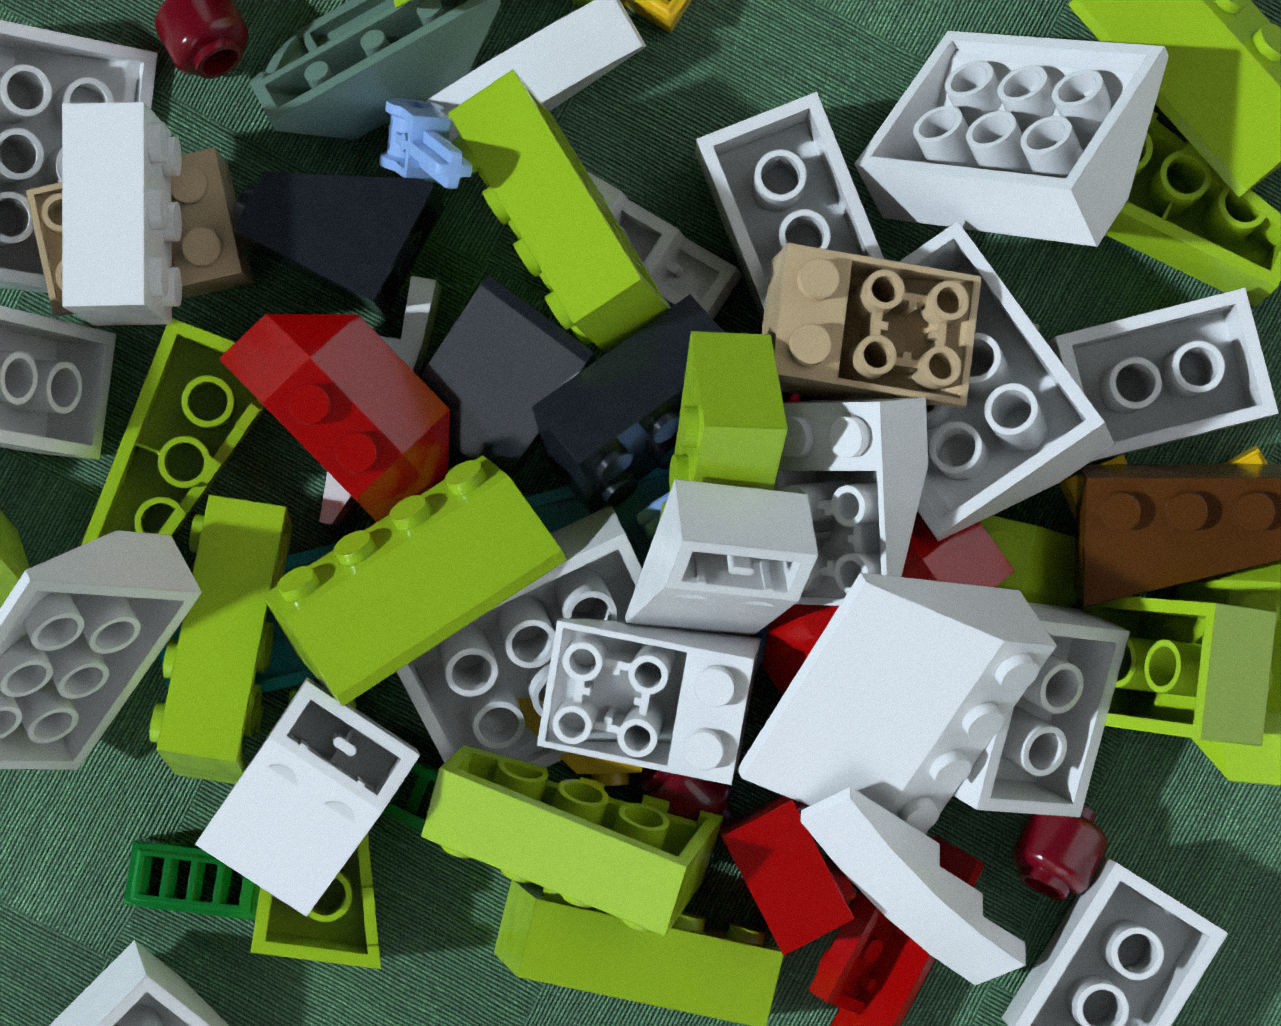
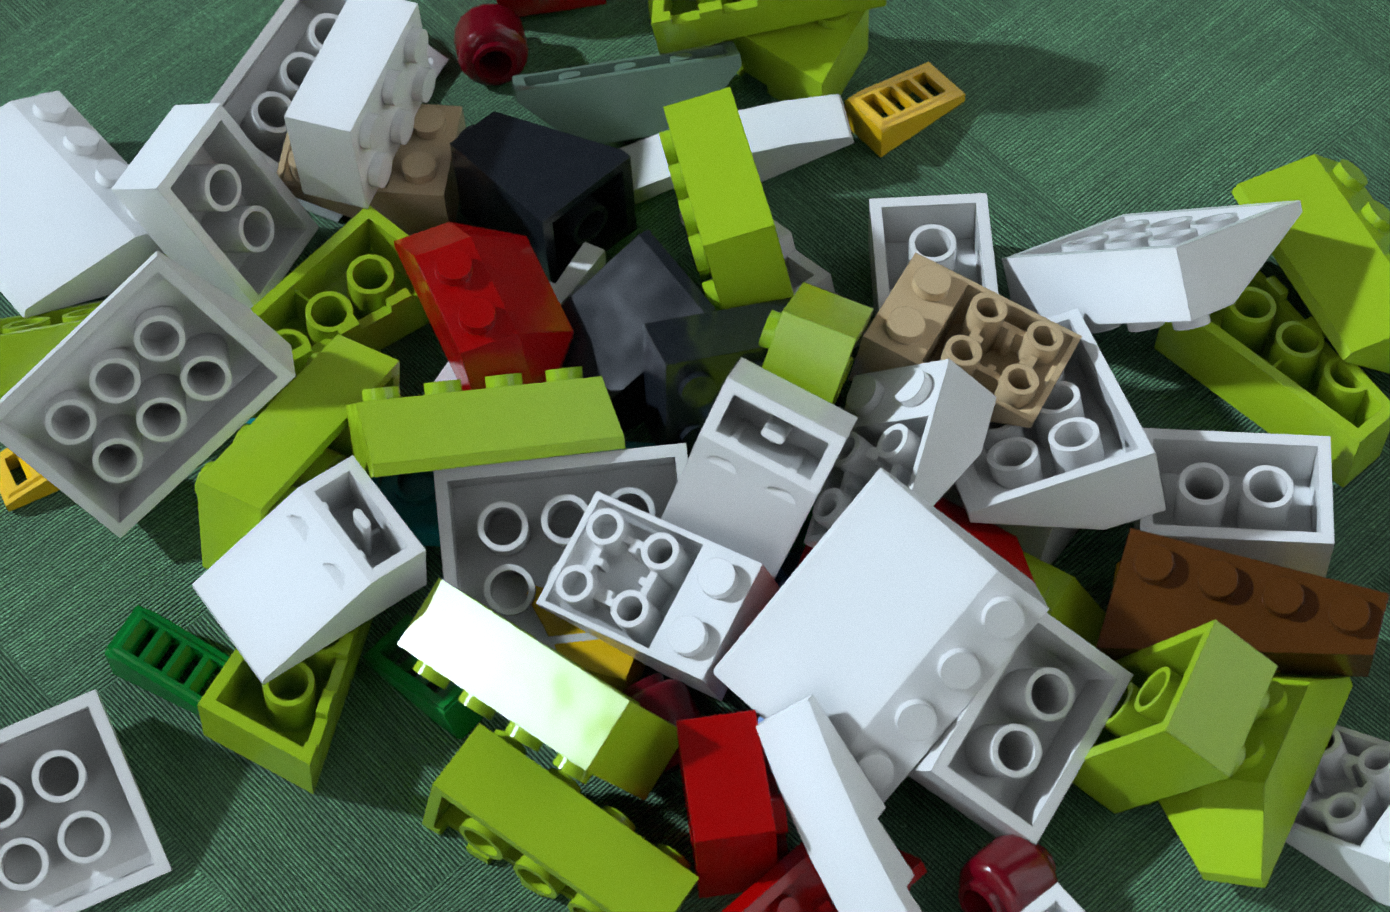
camera: 20 degrees right, 30 degrees down
light blue connector [379,98,473,189] -> none

